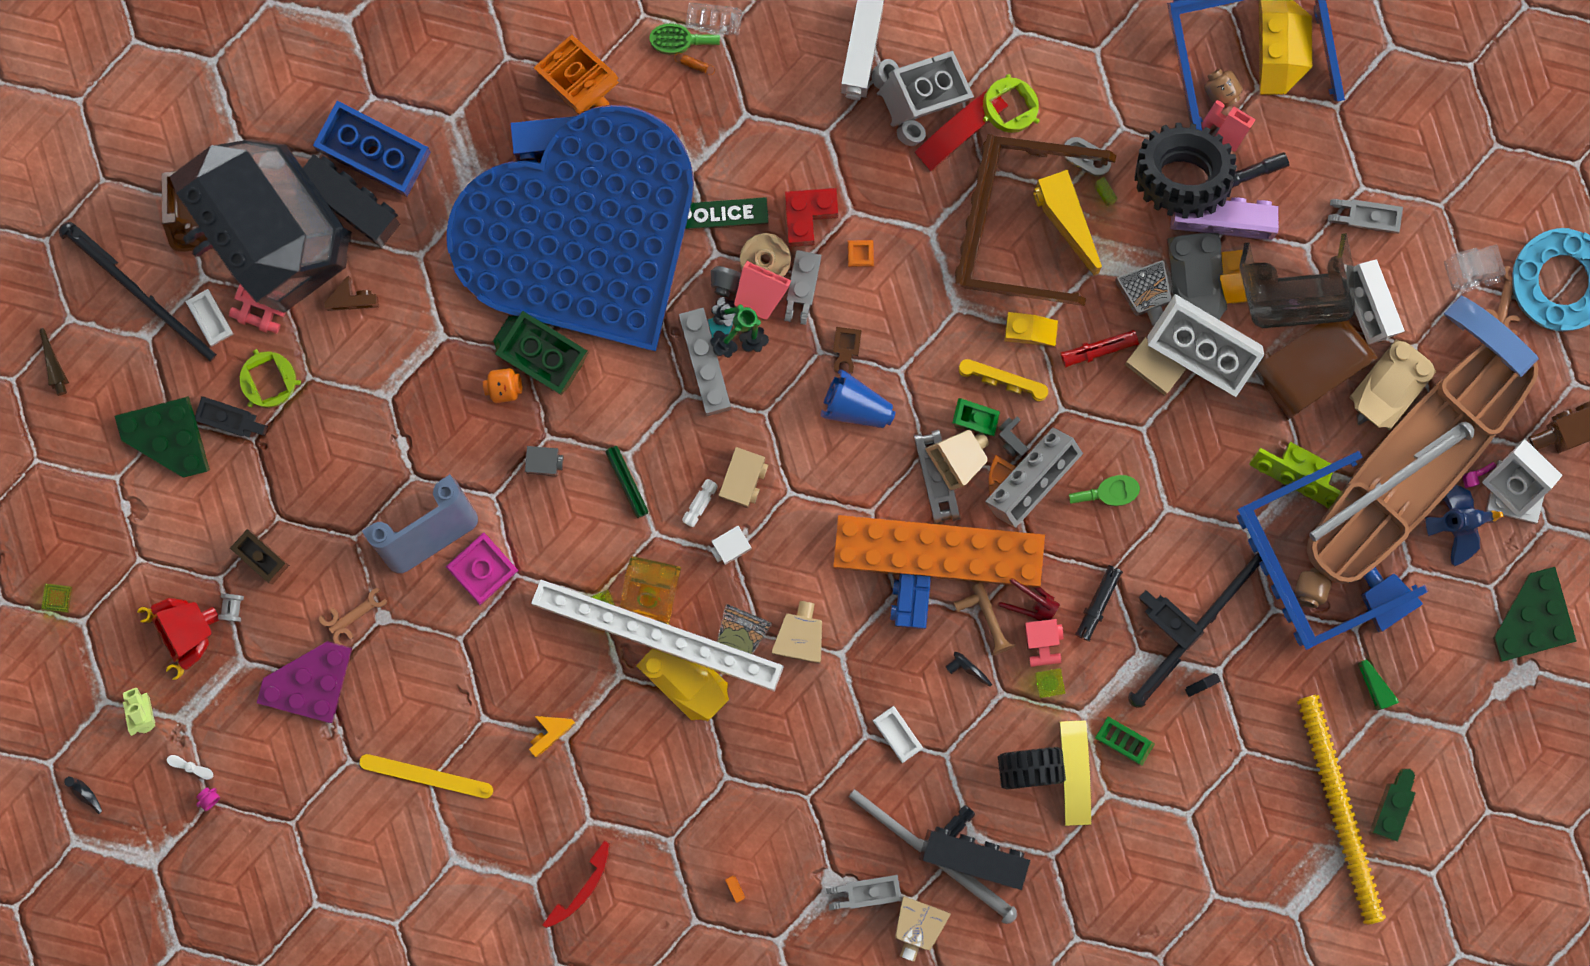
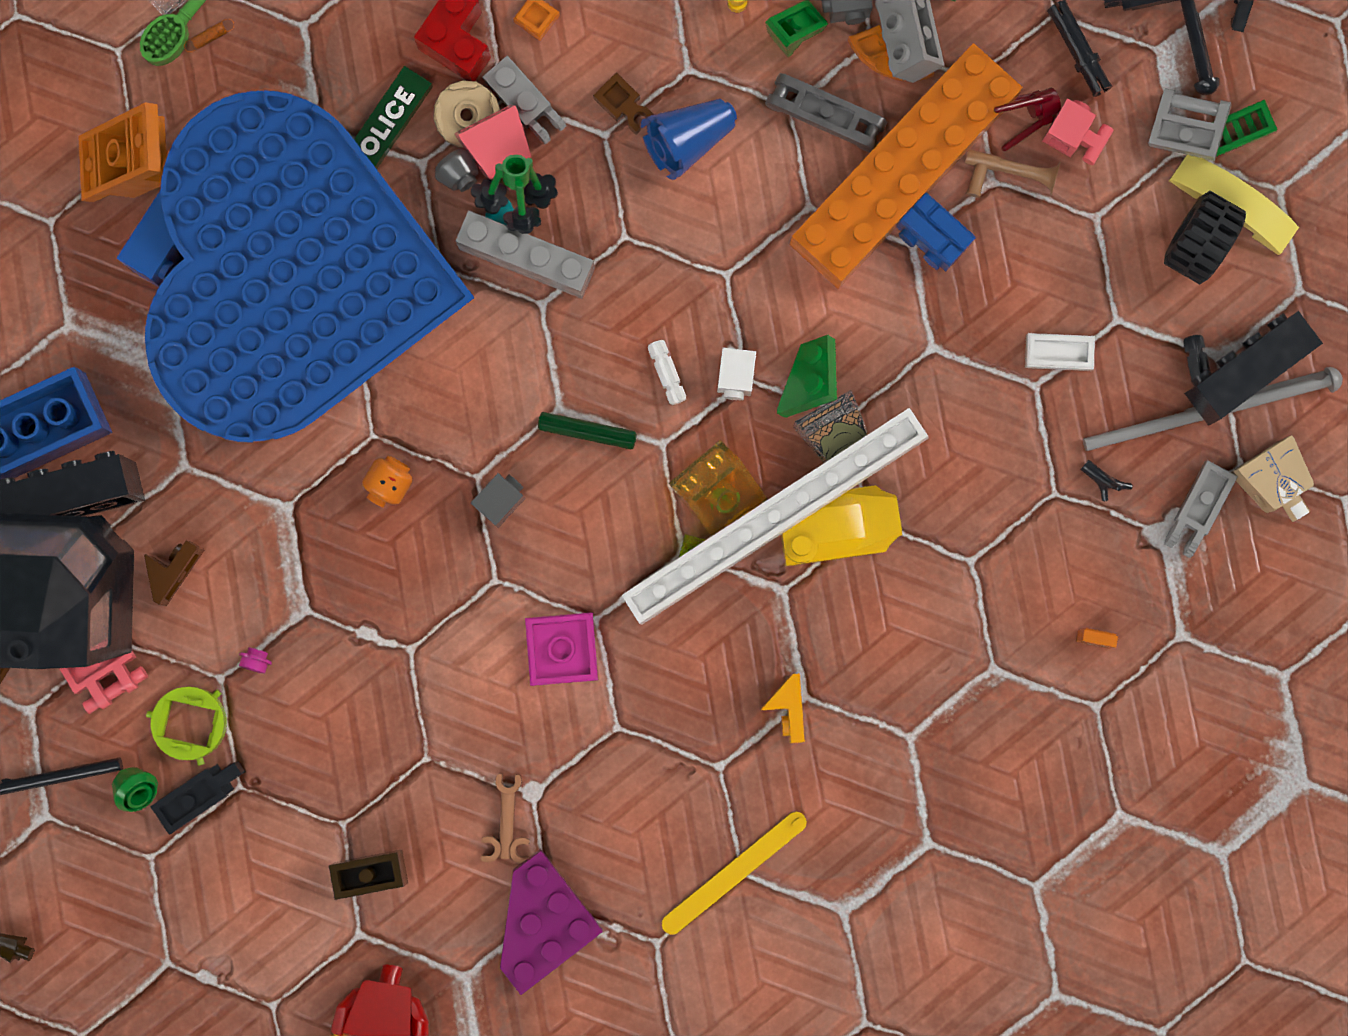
camera: 60 degrees left, 0 degrees up
dark green plate [114,396,210,478] -> none
white tile [185,289,234,347] -> none
light grey bush [218,593,244,622] -> none
sand blue windscreen [362,475,478,573] -> none
dark green slope [493,311,589,395] -> none
red slope [542,840,610,928] -> none
tan brick [719,447,768,508] -> none
tan torso [772,601,822,663] -> none
tan torso [925,430,989,491] -> none
black bar [946,652,993,687] -> none
clear neon green plate [1035,668,1066,698] -> none
none -> green cone [112,767,158,812]
none -> dark pink plate [239,647,272,674]
none -> green wing [777,335,837,418]
none -> black bar [1080,460,1133,502]
none -> light grey plate [1148,88,1231,161]

